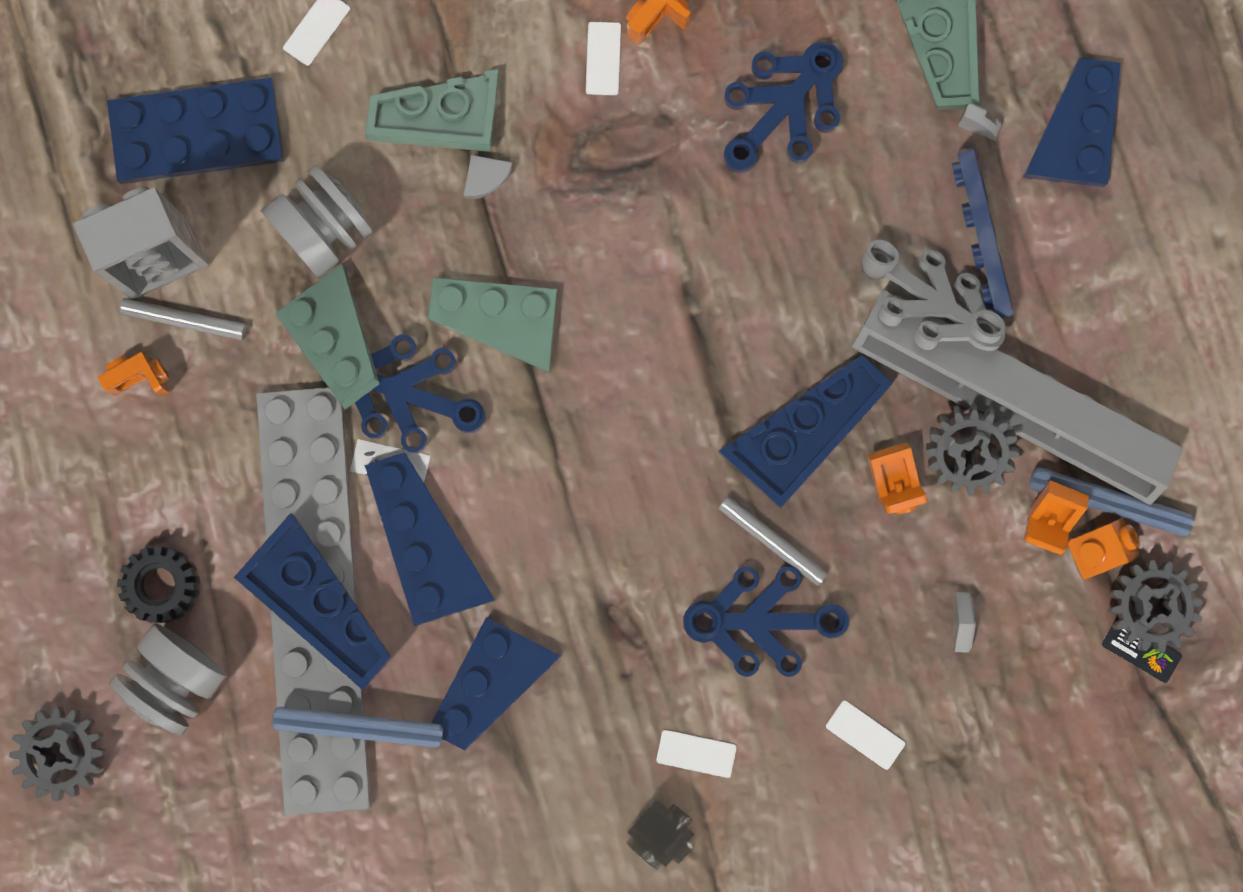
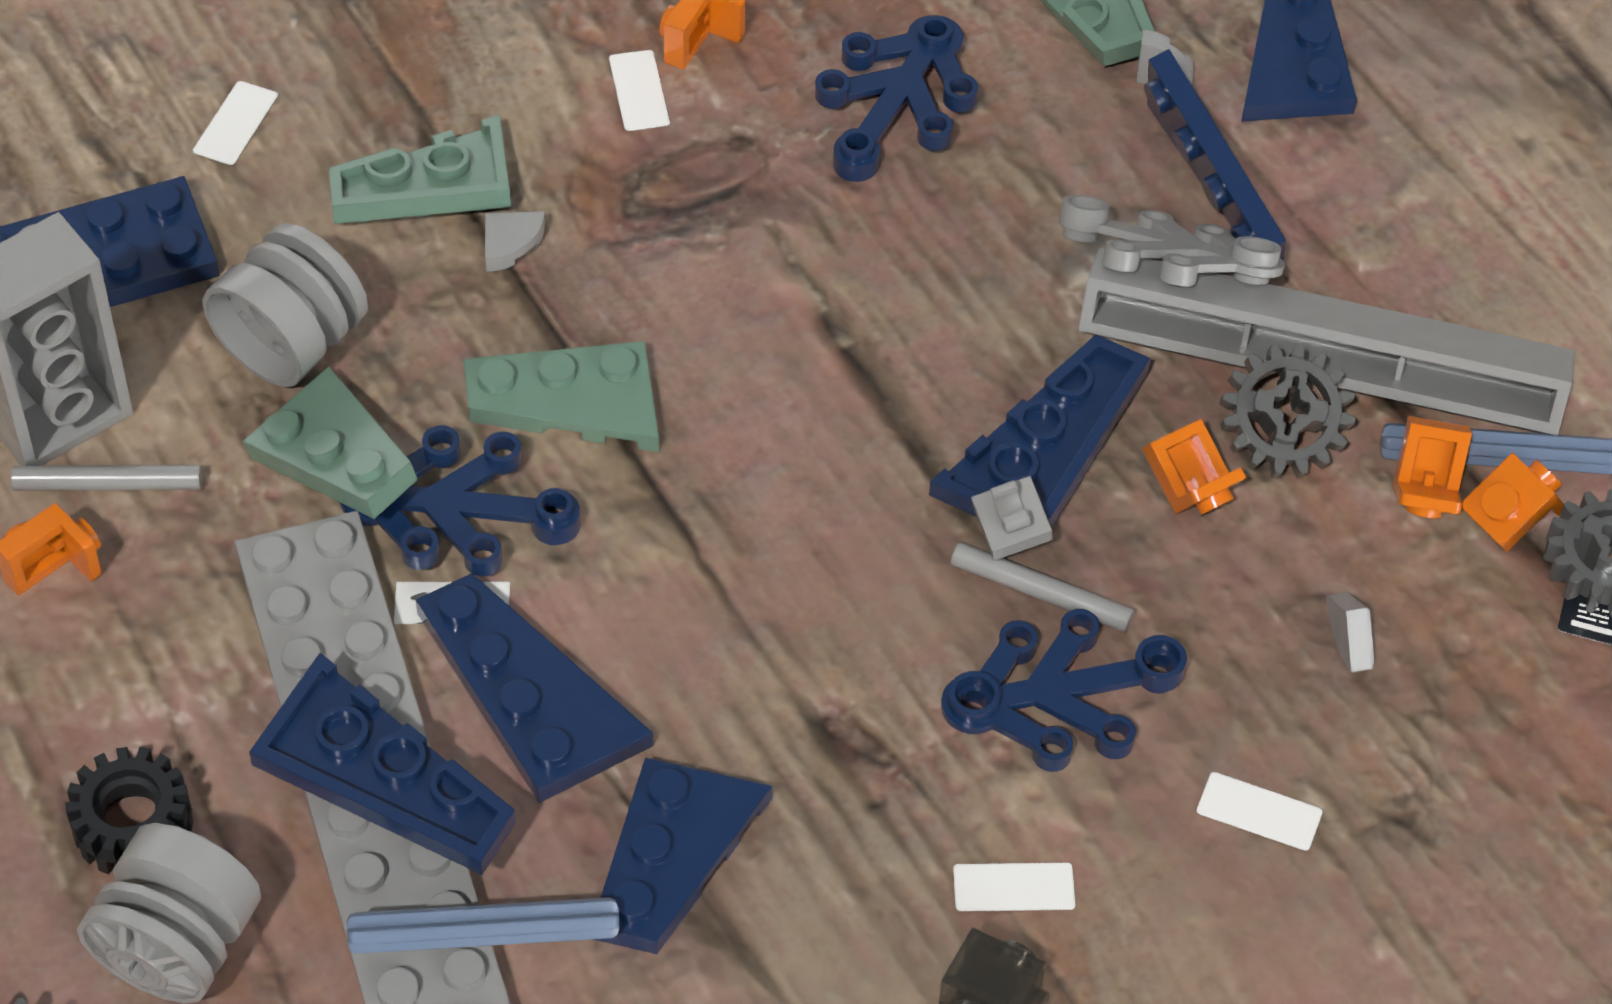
camera: 15 degrees left, 30 degrees down
none -> light grey tile [971,476,1053,561]

